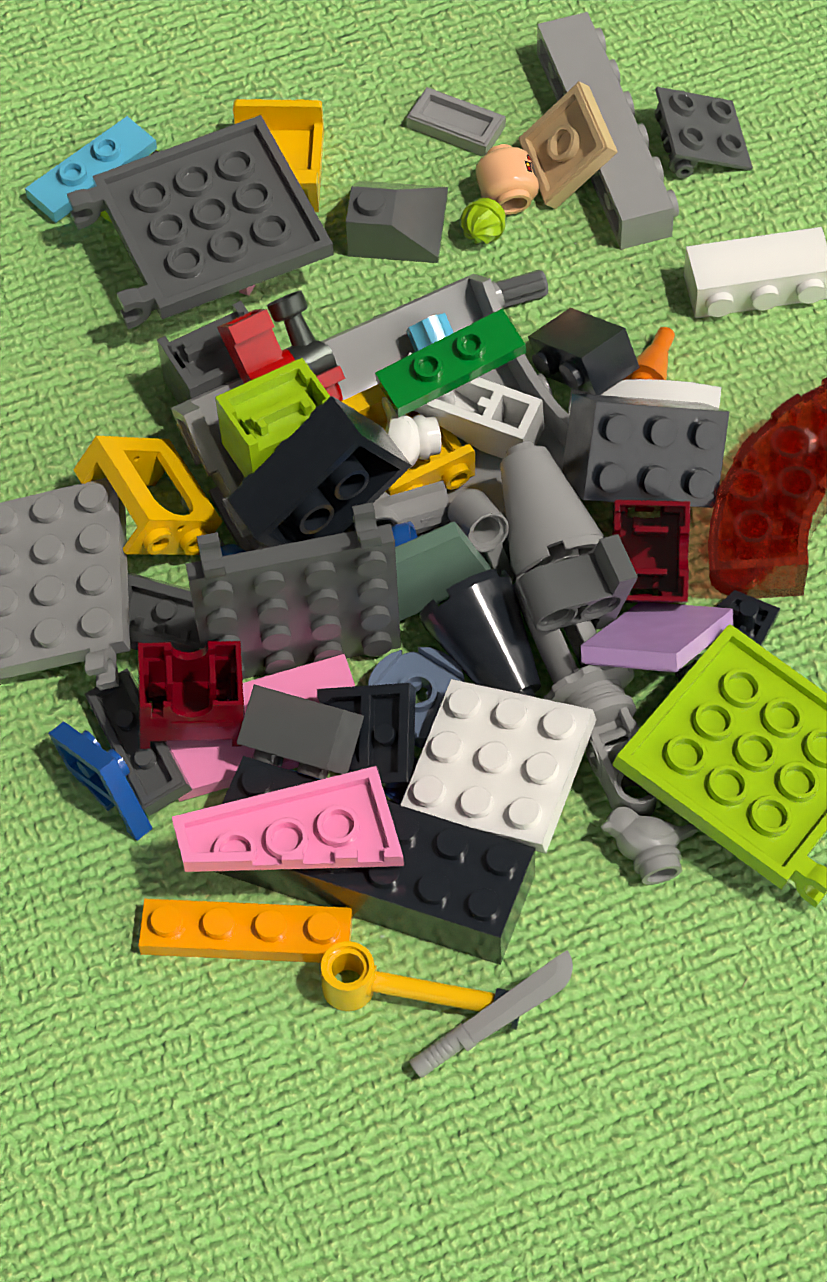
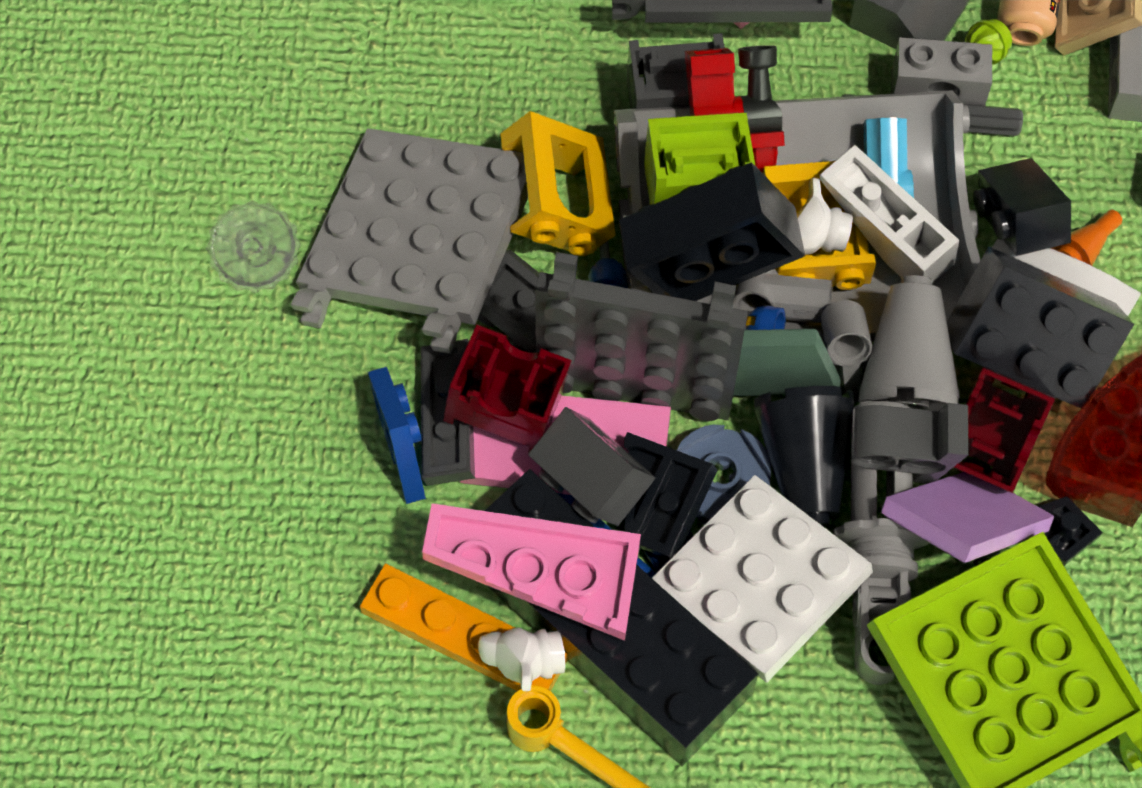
camera: 20 degrees right, 5 degrees up
green plate [375,308,526,417] -> none
light grey animal [601,807,697,885] -> none
none -> white animal [478,628,565,691]
none -> light grey brick [891,37,992,106]

